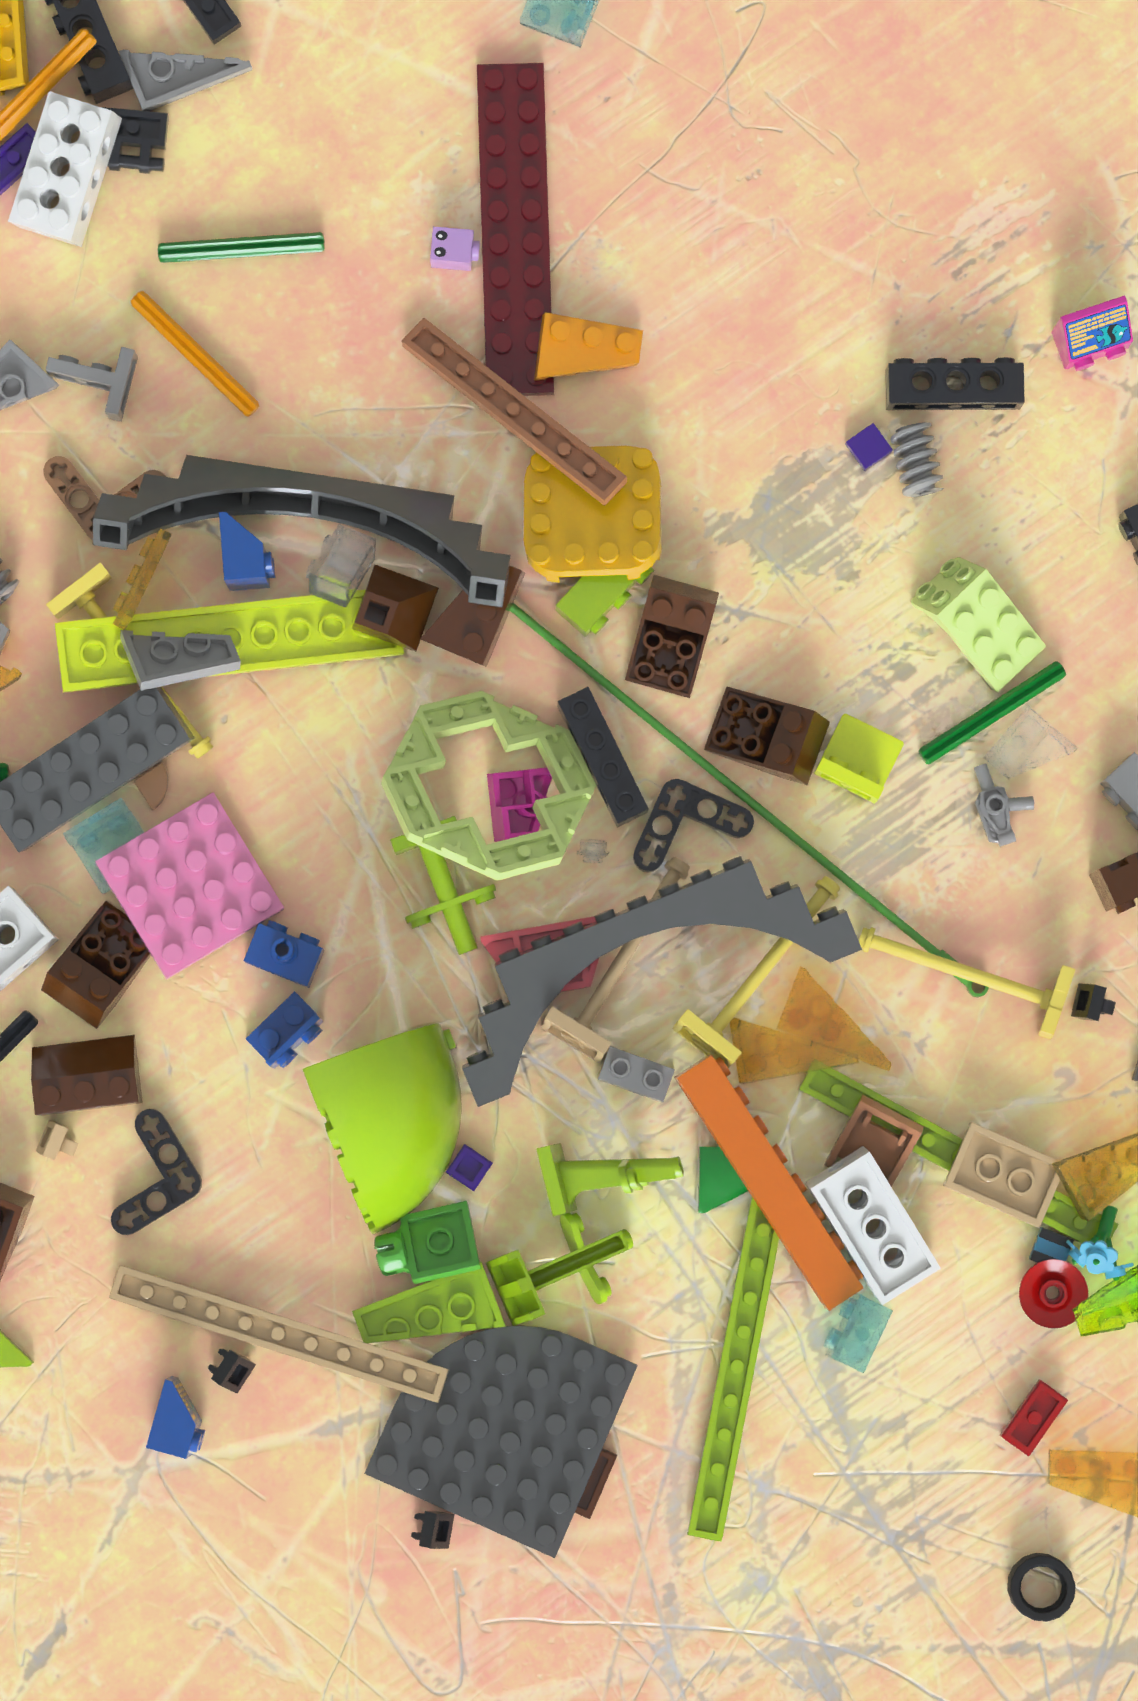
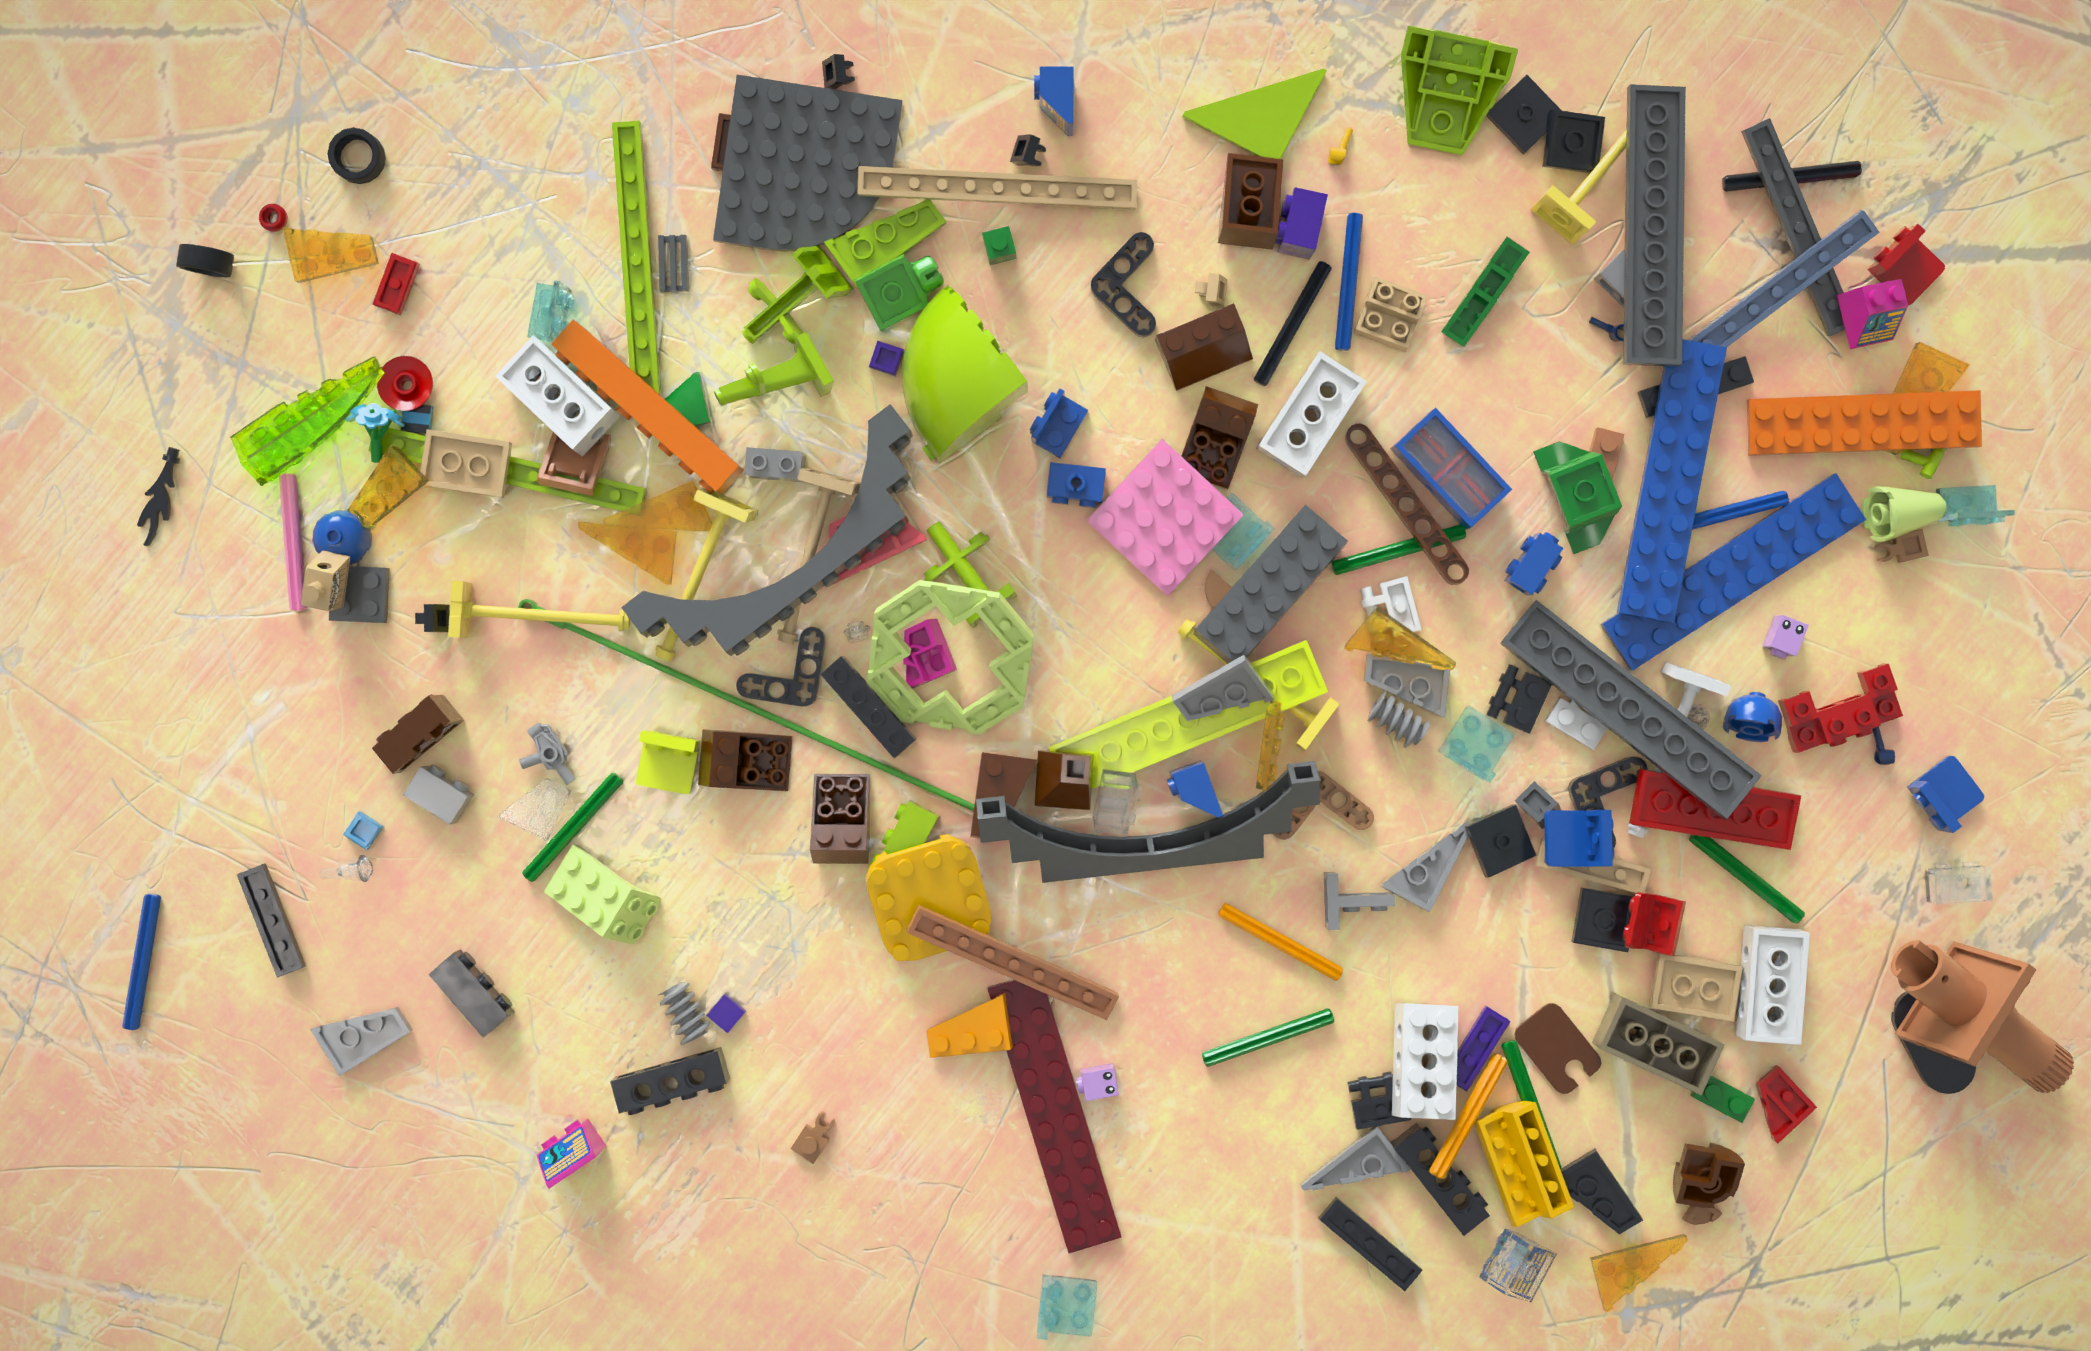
camera: 175 degrees right, 5 degrees up
none -> dark grey tile [658,234,689,292]
none -> medium nougat plate [790,1111,835,1164]
none -> green brick [982,226,1017,266]

